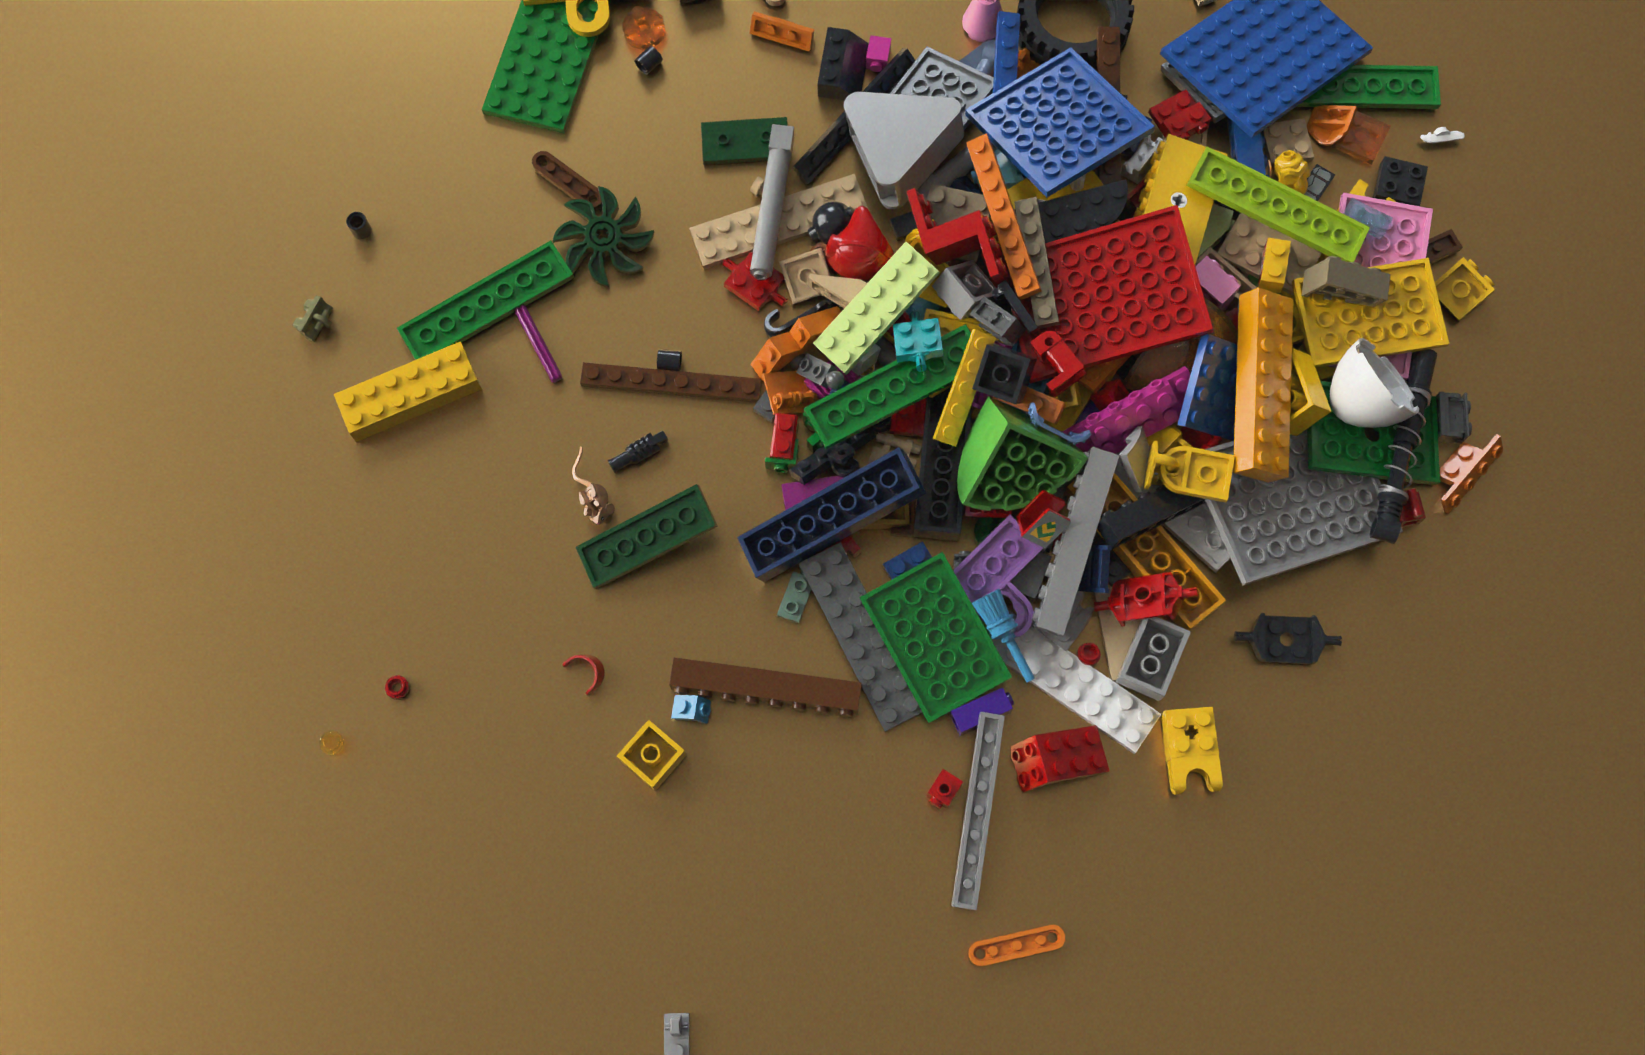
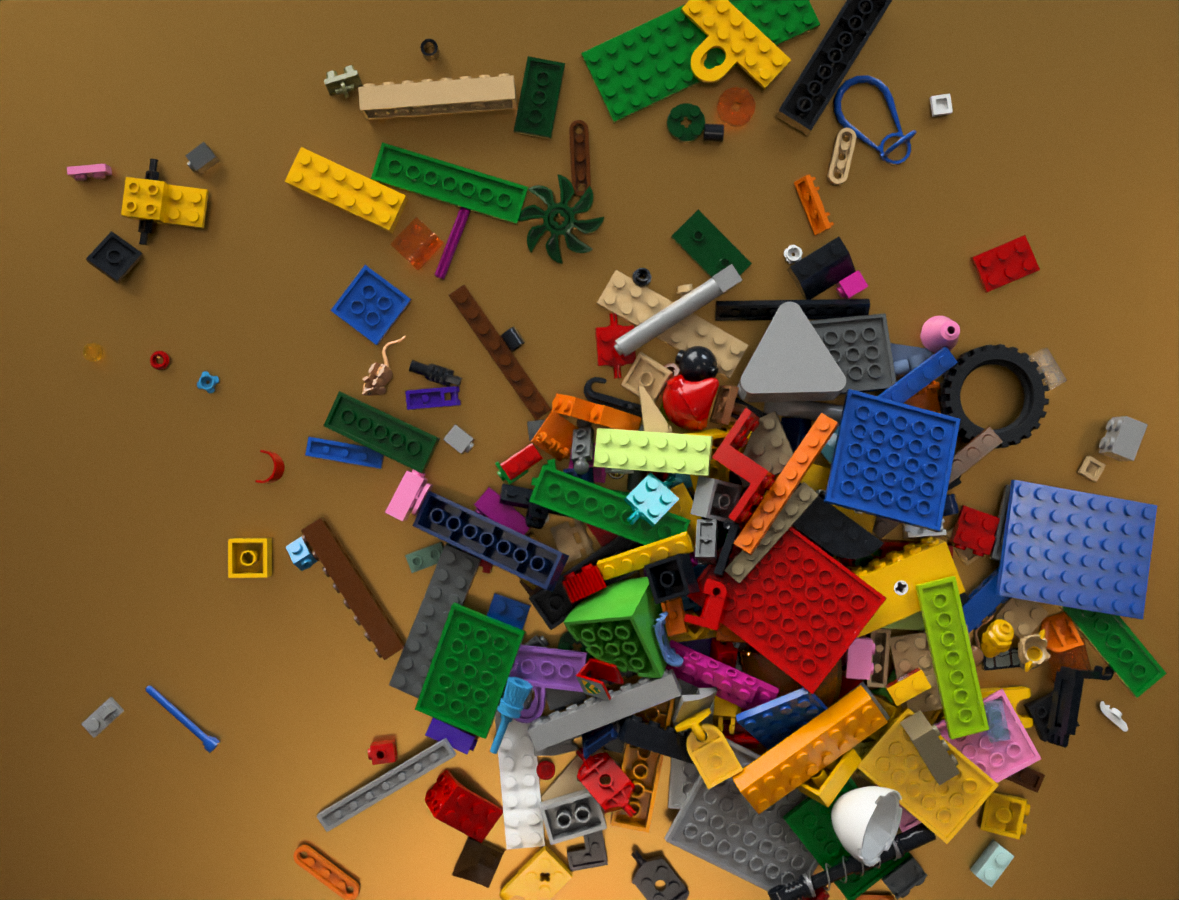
camera: 45 degrees right, 15 degrees up
none -> bright pink plate [67,164,112,181]
none -> black hinge [86,231,143,284]
none -> yellow piece [121,159,209,246]
none -> blue piece [145,685,220,753]
none -> dark grey brick [185,142,219,175]
none -> dark azure plate [197,371,219,394]
none -> blue plate [305,437,384,469]
none -> blue plate [330,265,411,345]
none -> tan brick [358,73,517,120]
none -> bright pink brick [385,469,433,521]
none -> clear orange hinge [390,217,444,270]
none -> dark purple plate [405,386,461,410]
none -> light grey brick [443,425,475,454]
none -> dark brown plate [452,836,505,888]
none -> dark green plate [514,56,565,139]
none -> red brick [561,563,607,603]
none -> black plate [567,830,608,872]
none -> black plate [632,268,652,286]
none -> dark green plate [667,103,705,143]
none -> medium nougat tile [710,385,748,425]
none -> white plate [784,245,803,264]
none -> light aqua brick [970,839,1015,888]
none -> tan hair [1018,629,1051,672]
none -> black hinge [1047,665,1114,748]

